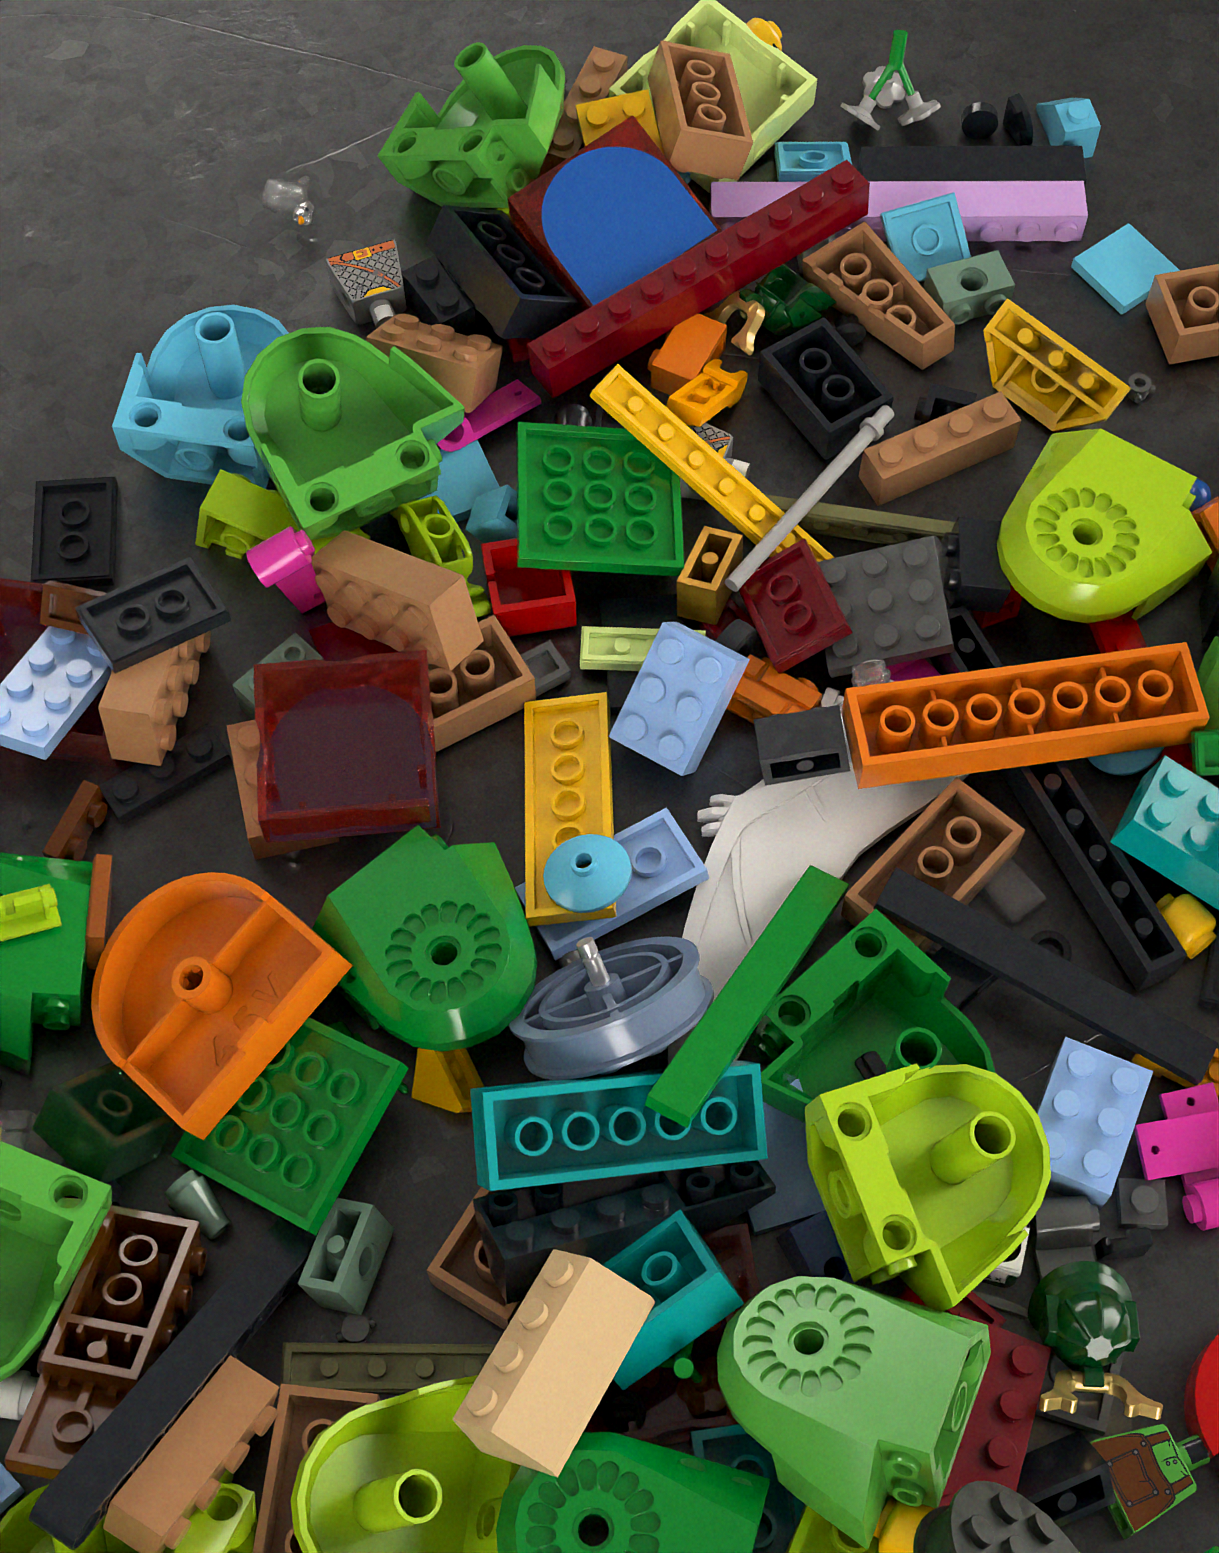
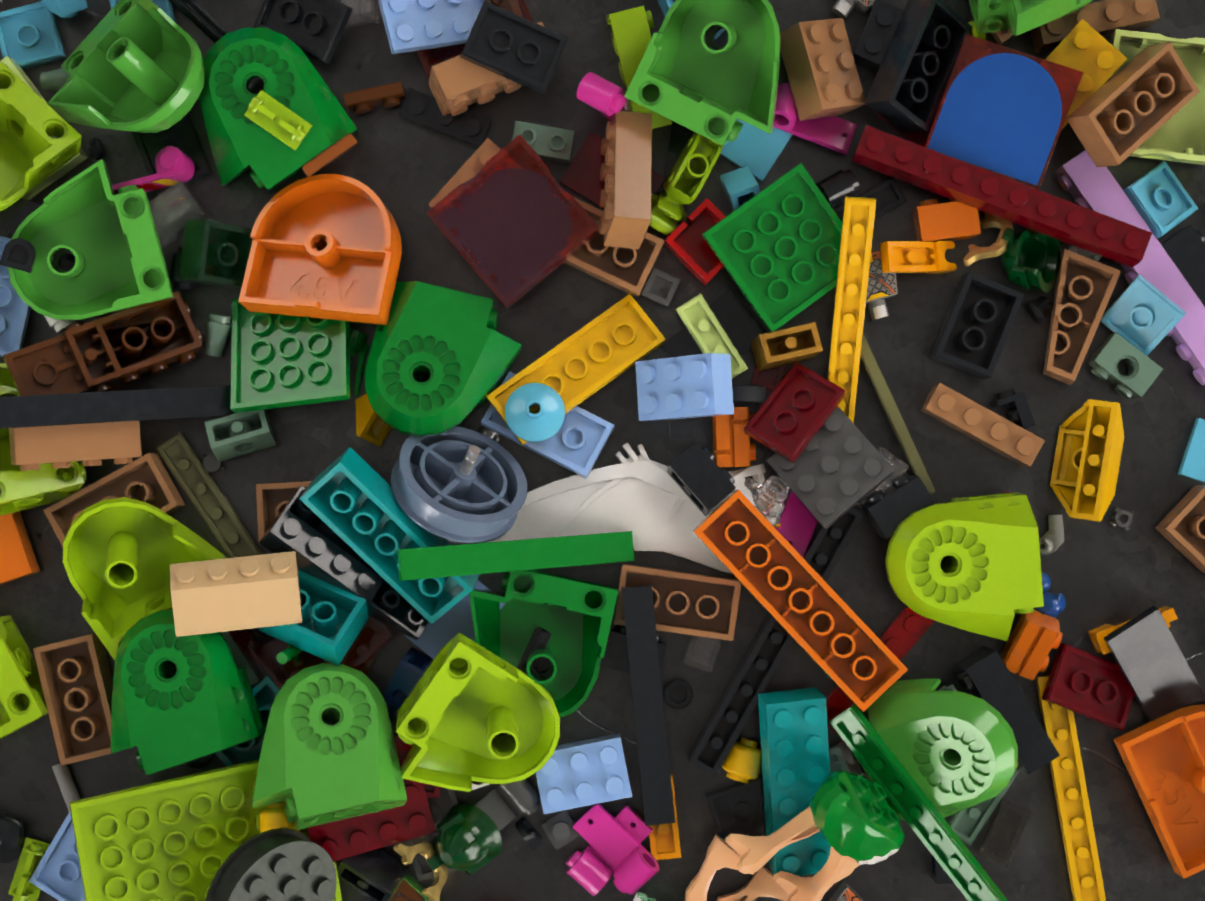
camera: 55 degrees right, 25 degrees up
light grey bar [725,405,894,592] -> none

